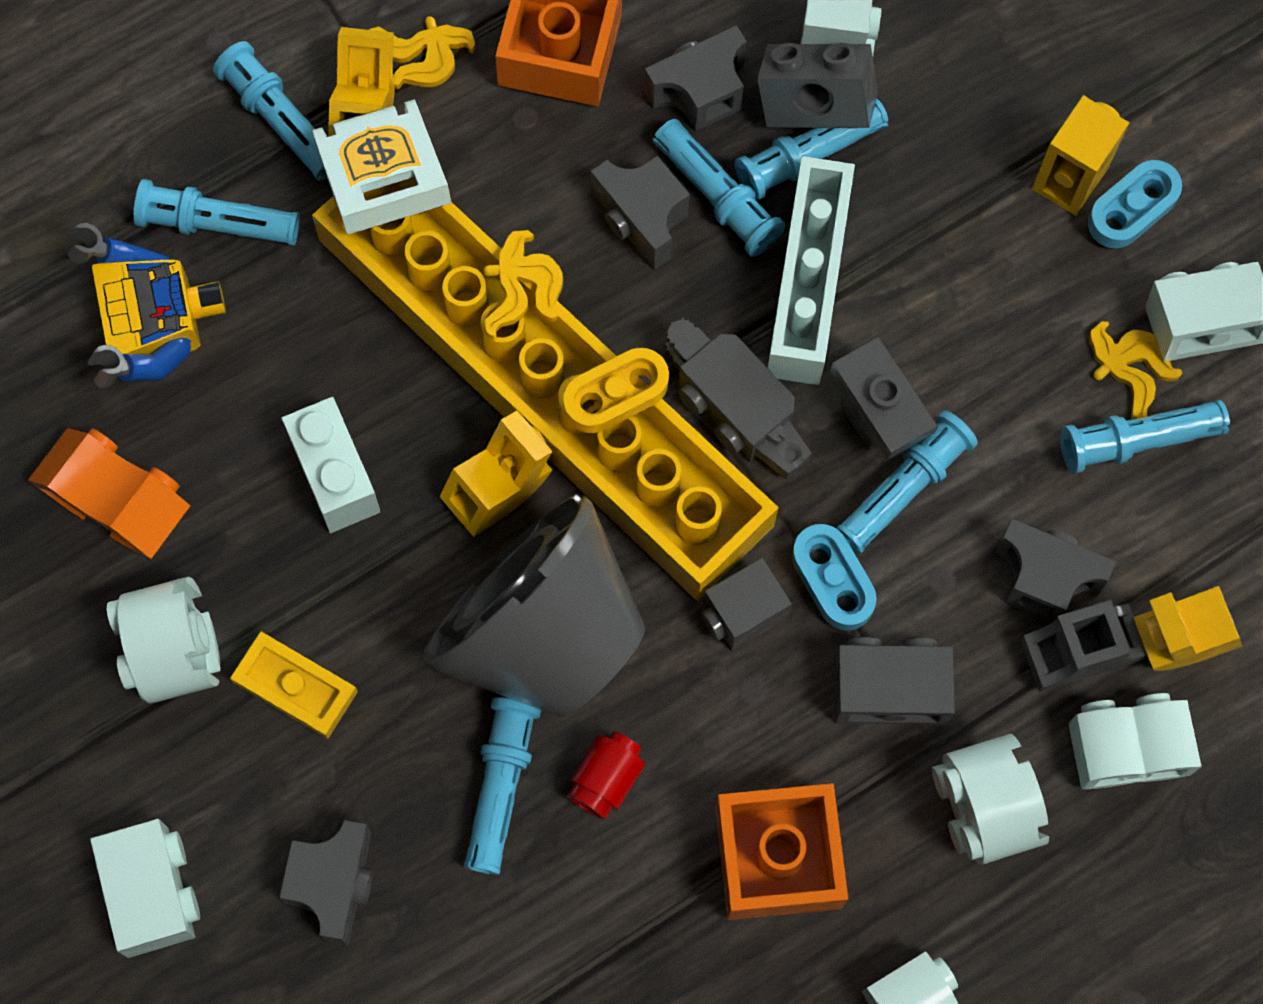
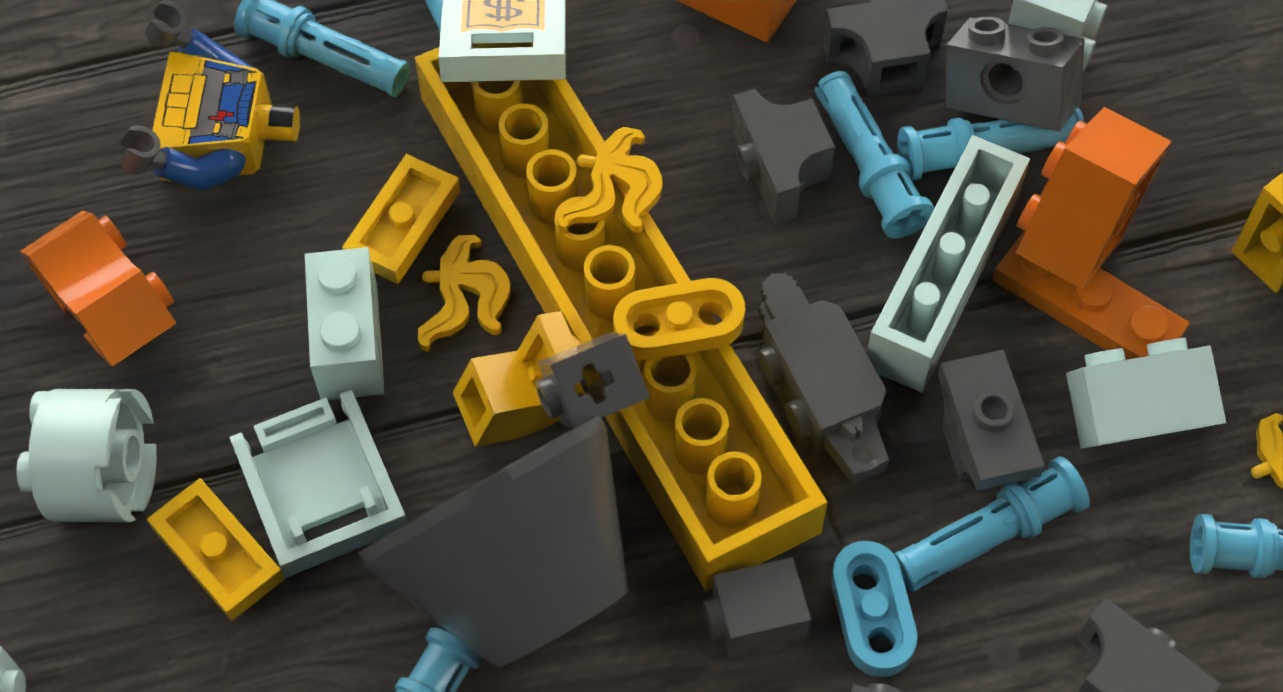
camera: 20 degrees right, 10 degrees down
none -> light aqua container [230,389,408,578]
none -> yellow plate [342,154,461,284]
none -> yellow piece [418,235,511,352]
none -> dark grey brick [535,332,650,429]
none -> orange plate [992,231,1190,360]
none -> orange brick [1015,107,1172,290]
none -> light aqua brick [1066,337,1226,449]

